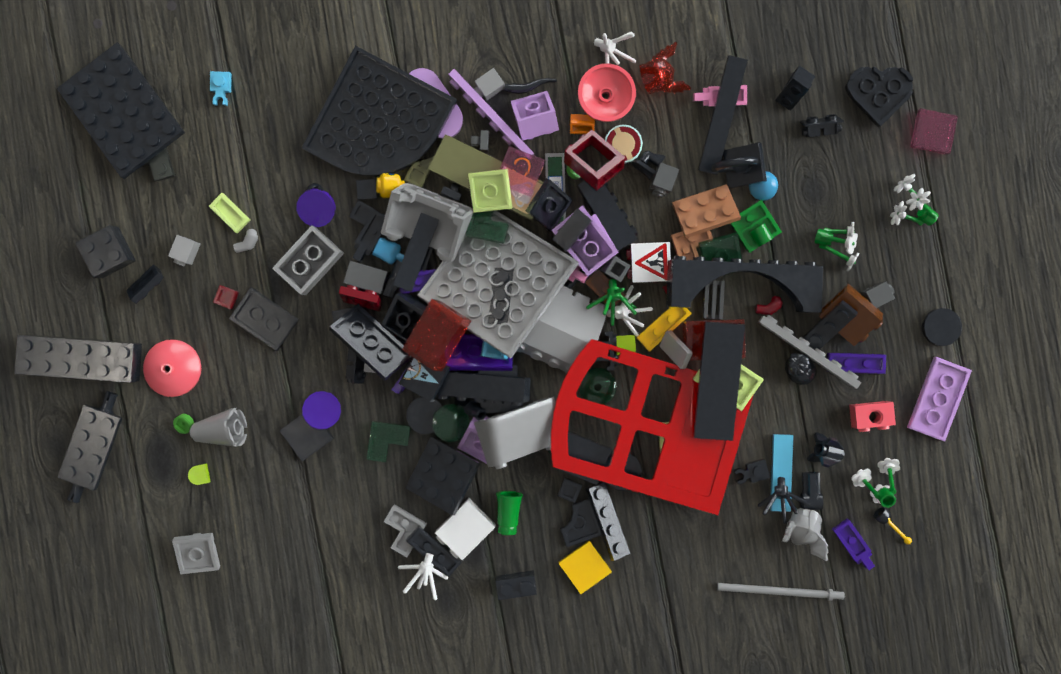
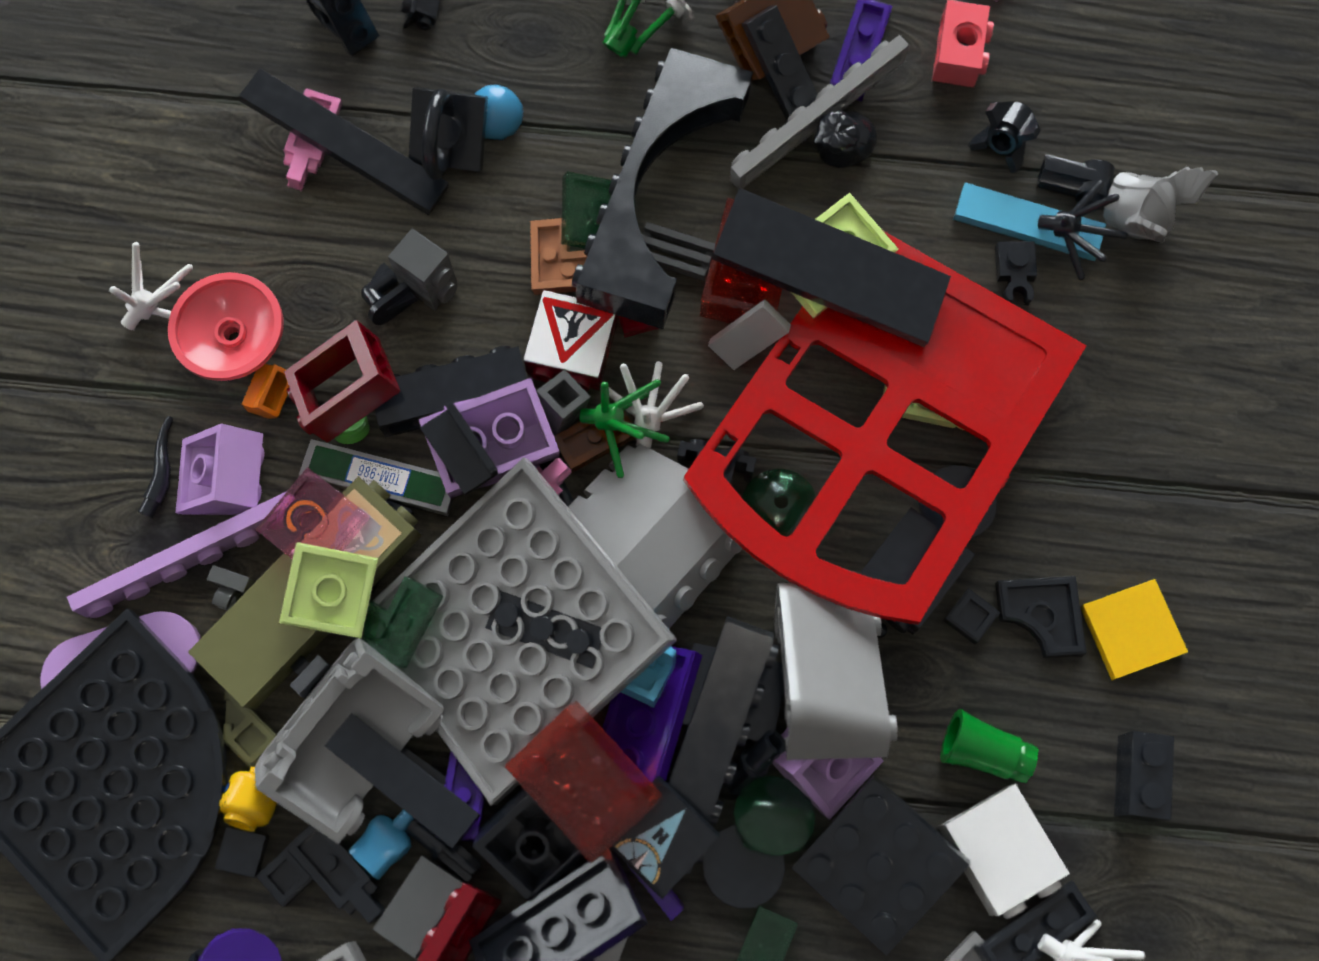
camera: 75 degrees left, 15 degrees down
light grey brick [474,68,505,101] -> none
black tile [525,178,573,232] -> none
plate [586,482,630,561] -> none
tile [605,125,643,164] -> none
lime tile [616,335,636,355] -> none
yellow tile [636,307,692,352] -> none
clear red helmet [639,42,691,94] -> none
nougat plate [672,184,741,238] -> none
light grey bar [717,583,845,601] -> none
green plate [730,200,782,253] -> none
dark red arm [755,296,783,315] -> none
dark purple hinge [832,518,875,570] -> none
plant [851,458,900,508] -> none
black hinge [873,507,912,545] -> none

